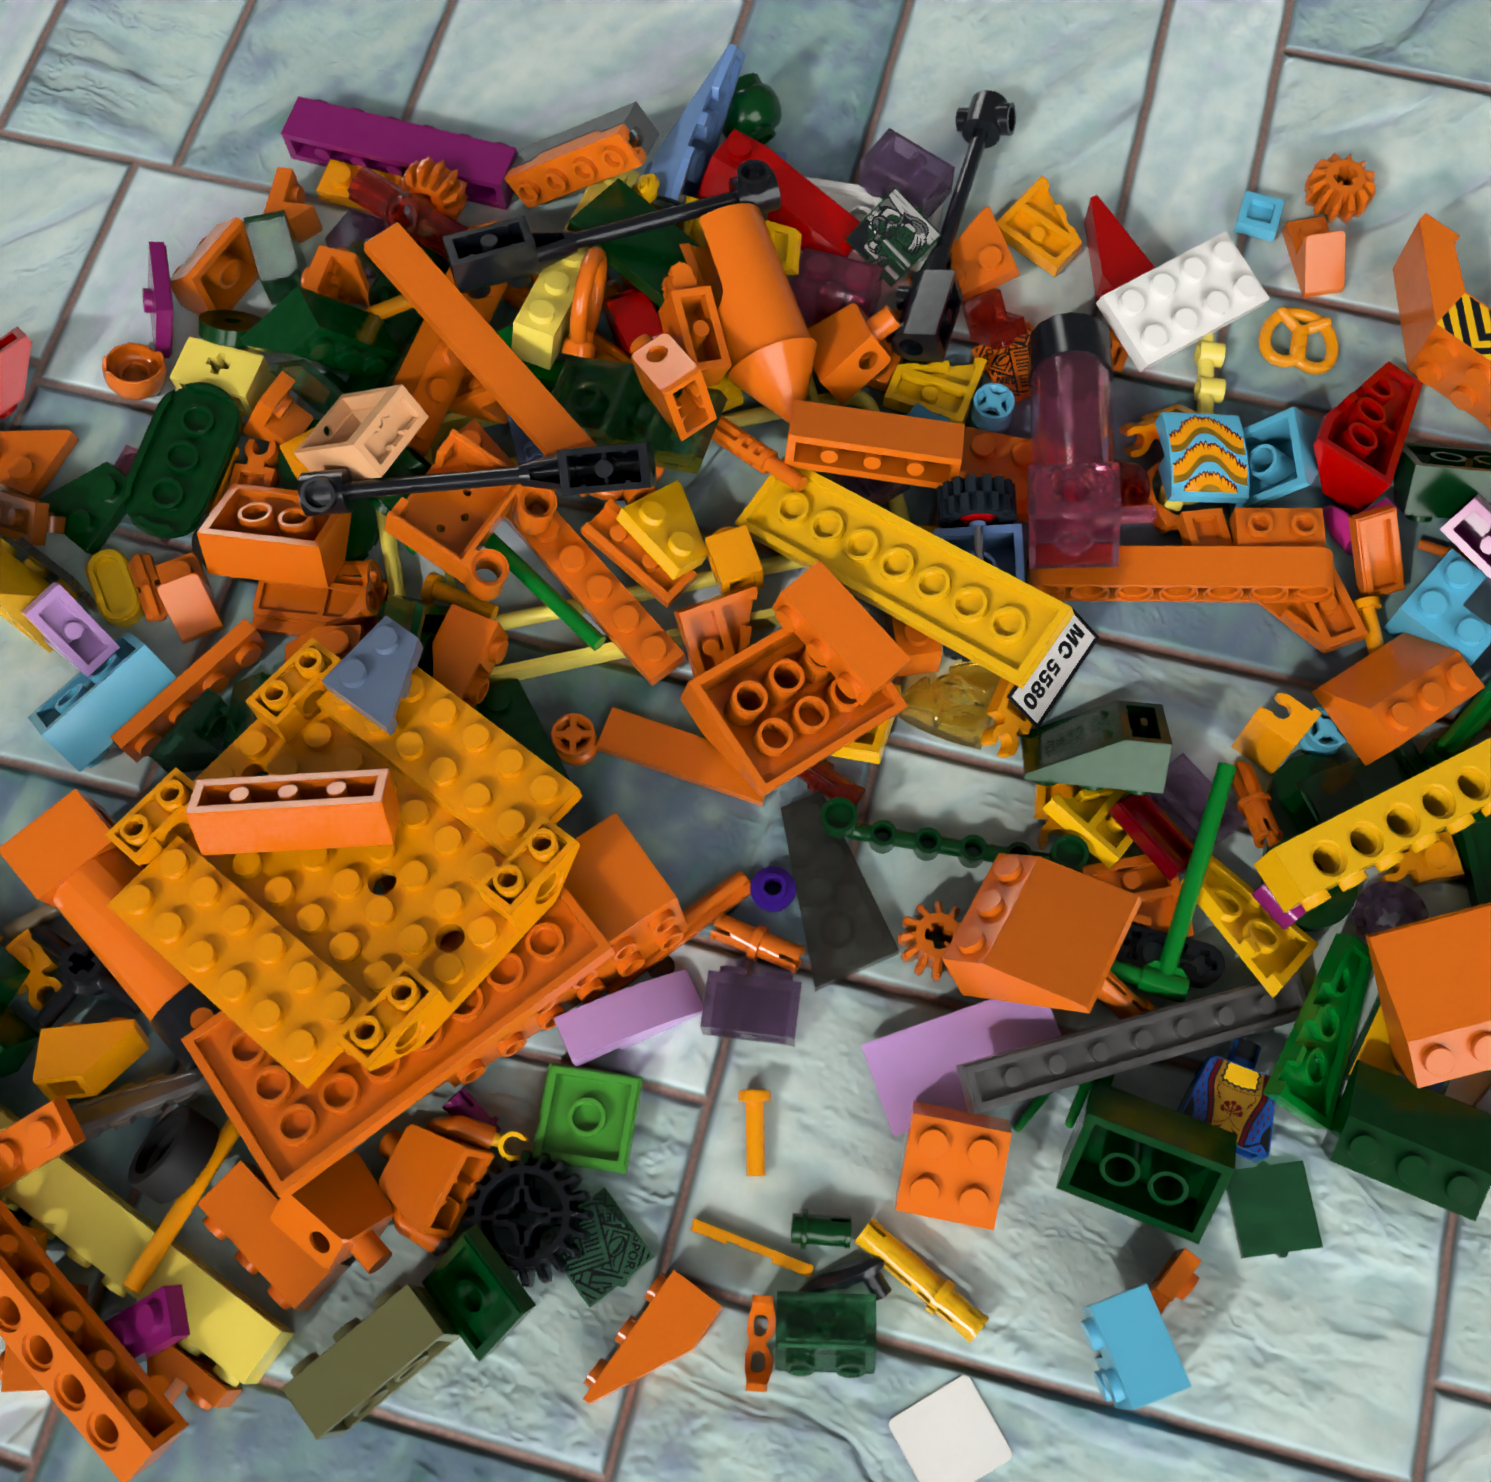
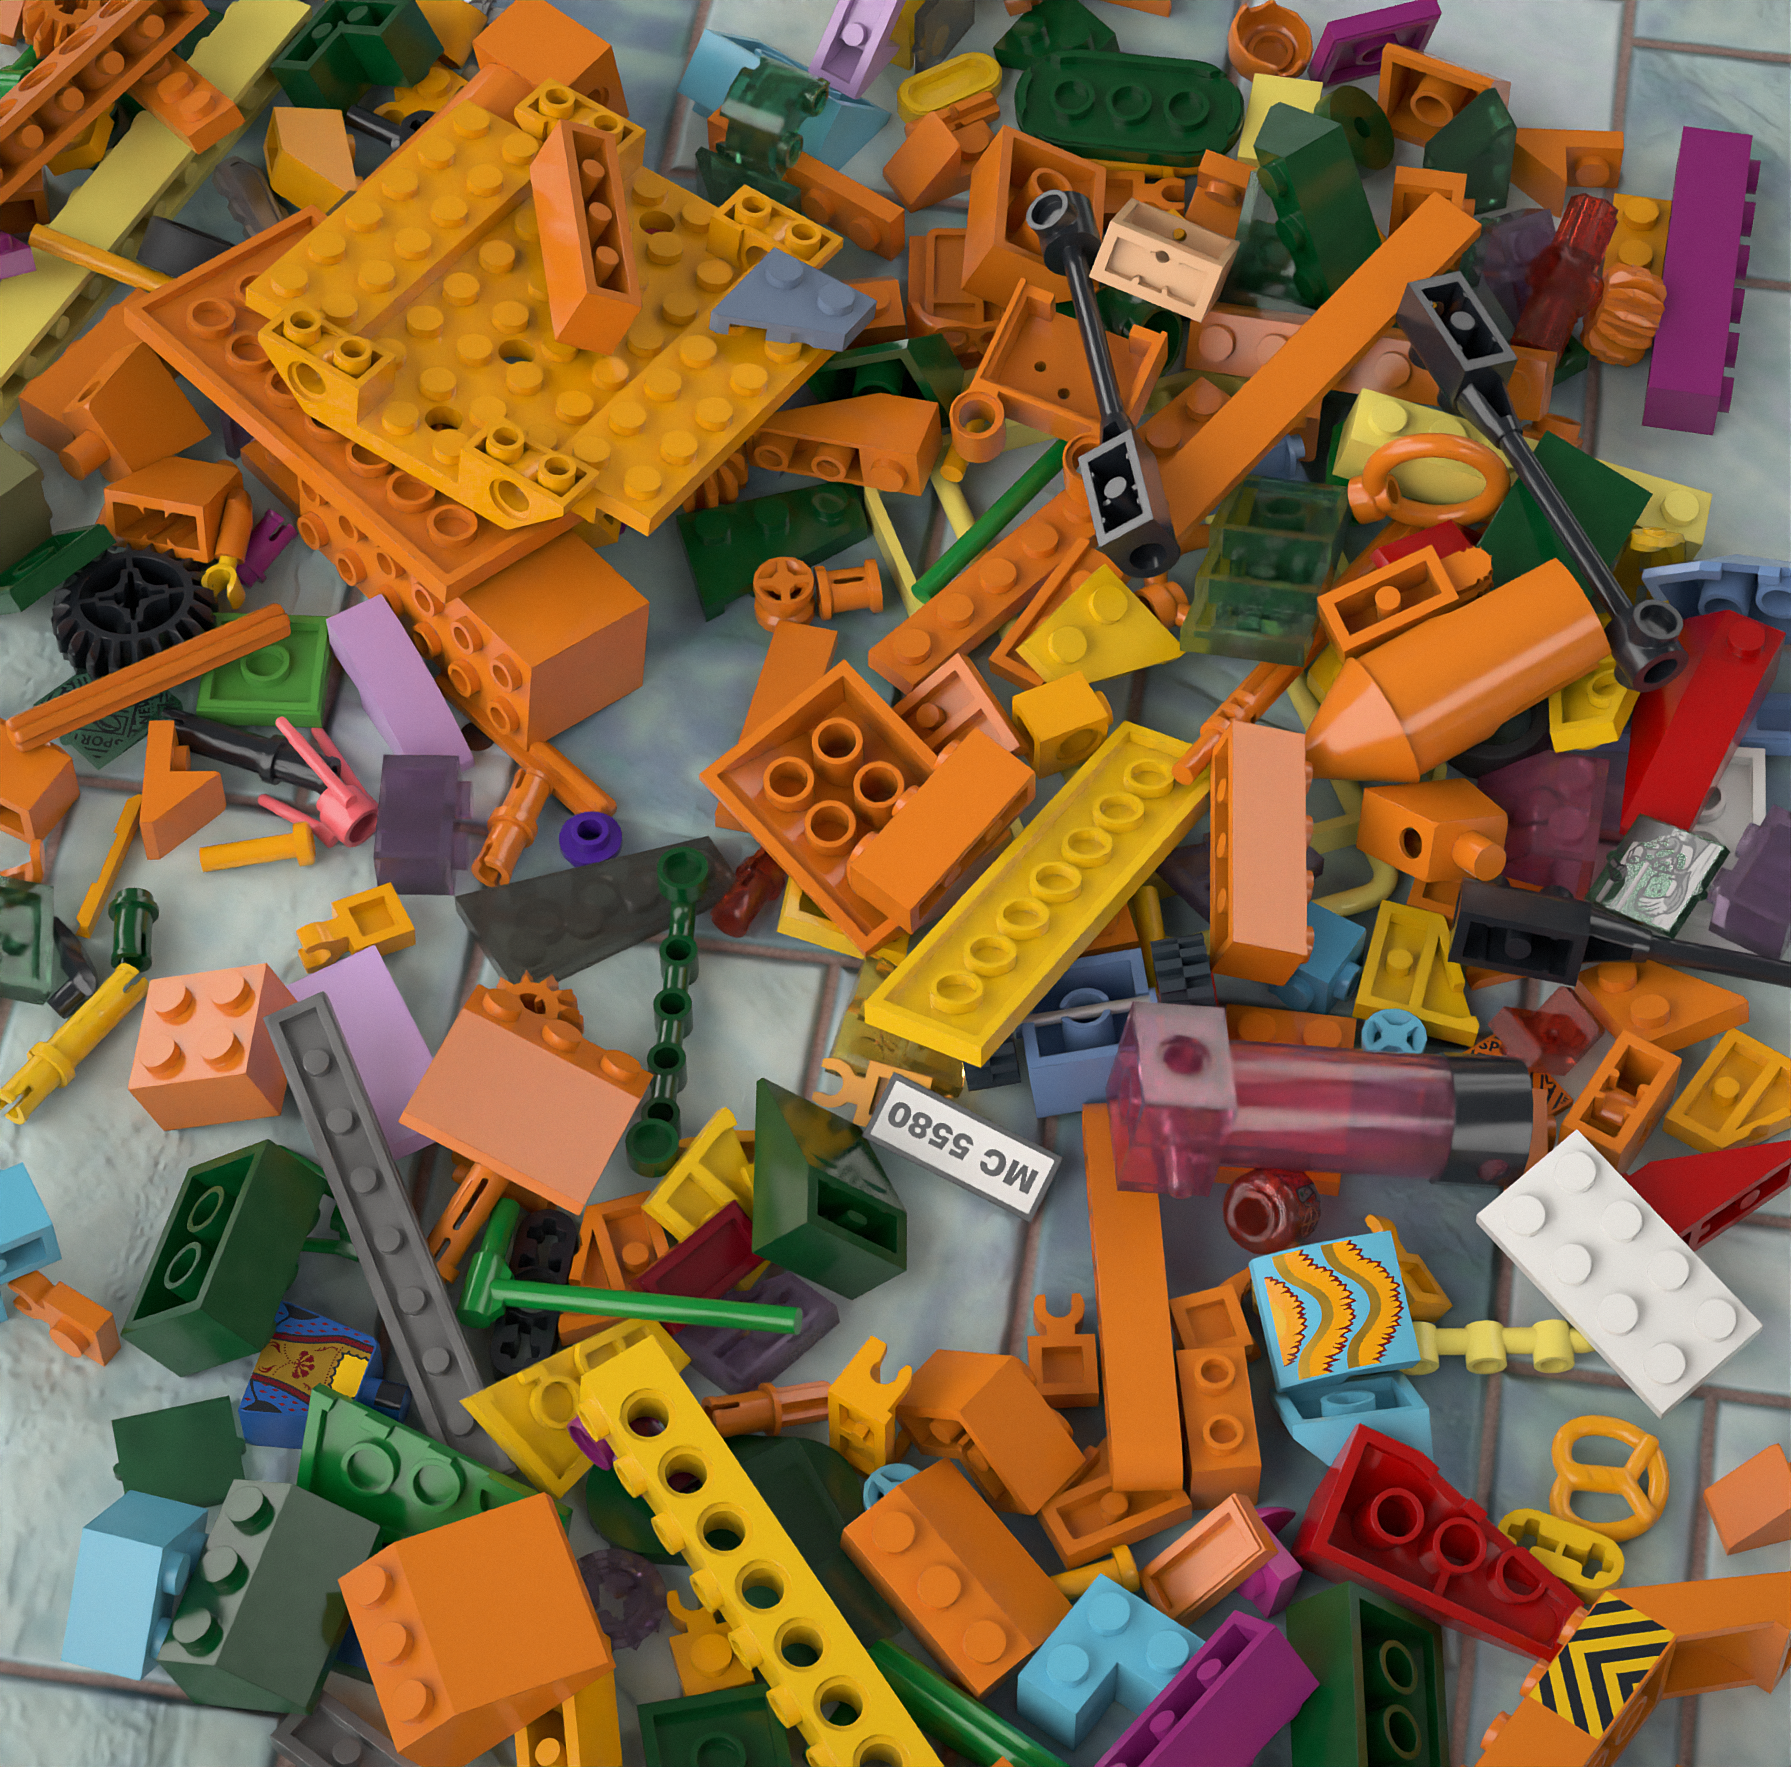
camera: 80 degrees right, 15 degrees down
orange piece [504,101,660,209] -> none
orange torso [630,334,717,442] -> none
none -> orange axle [5,603,291,753]
none -> medium azure brick [61,1490,210,1681]
none -> orange slope [139,720,226,860]
none -> black pin [158,705,341,795]
none -> coral plant [257,717,383,848]
none -> light orange plate [296,882,416,974]
none -> clear green cylinder [716,55,830,184]
none -> orange bush [813,558,883,621]
none -> orange brick [895,1349,1086,1516]
none -> orange plate [1027,1293,1099,1408]
none -> yellow beam [1498,1508,1625,1605]
none -> orange brick [1556,1029,1682,1174]

